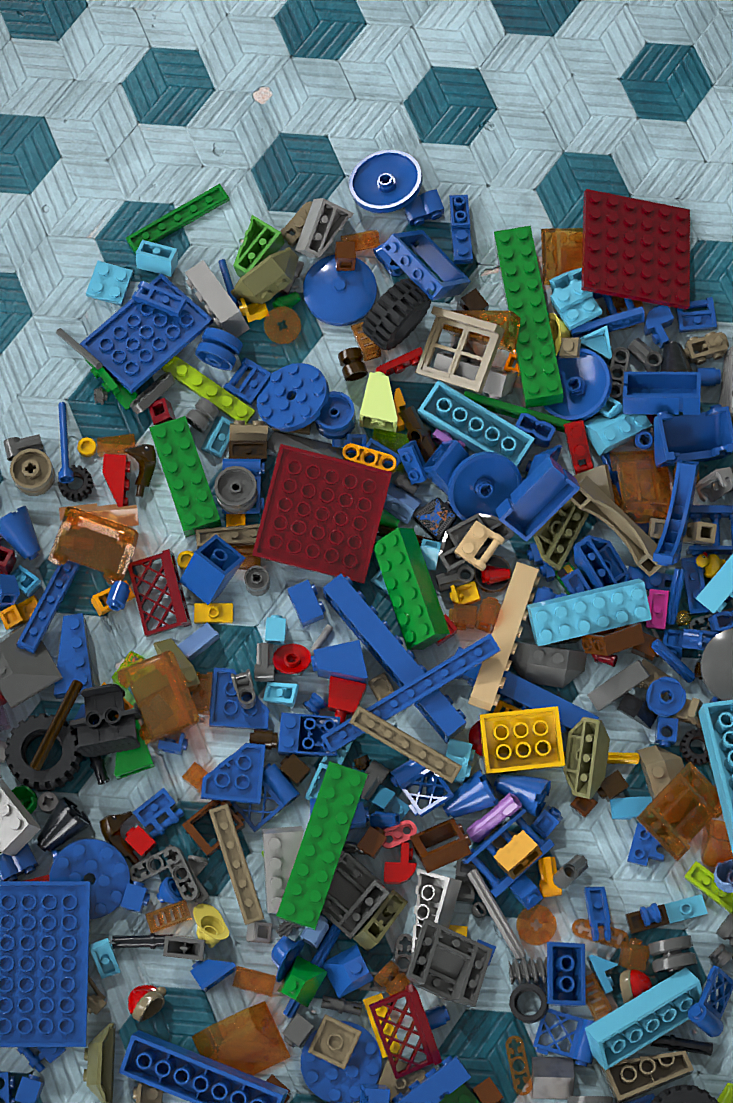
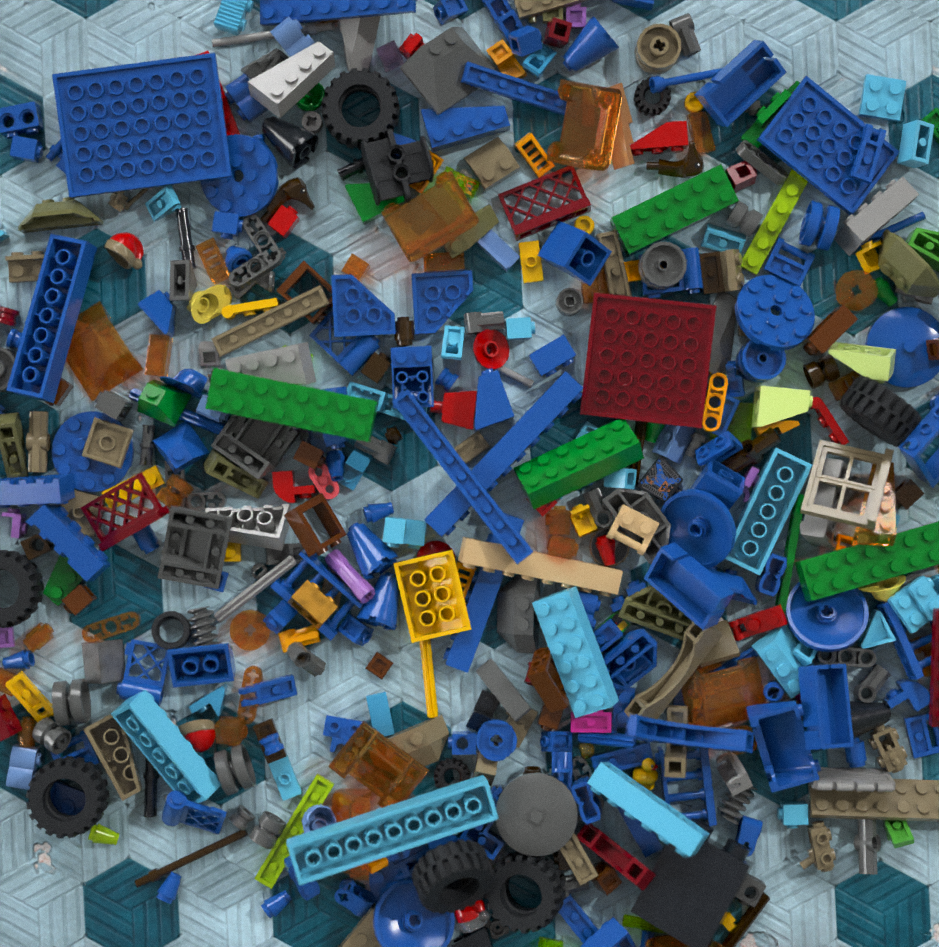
camera: 85 degrees right, 15 degrees up
dark brown axle [30,679,83,771] -> none
dark grey bar [56,328,103,369] -> none
blue brick [106,581,130,611] -> none
blue plate [133,788,184,839] -> none
blue bracket [157,732,189,755] -> none
dark grey piece [231,669,256,709] -> none
dark tan tile [349,706,462,783] -> none
blue piece [389,759,454,817] -> none
dark tan plate [559,337,581,358] -> none
olive wedge [563,717,610,799] -> none
clear orange slope [585,973,612,1021] -> none
dark brown brick [597,770,629,802] -> none
blue axle [651,639,695,683] -> none
none -> yellow plate [221,298,280,320]
none -> dark tan slope [464,137,520,192]
none -> blue piece [694,40,787,127]
none -> reddish brown window [802,304,858,356]
none -> yellowish green slope [828,342,896,383]

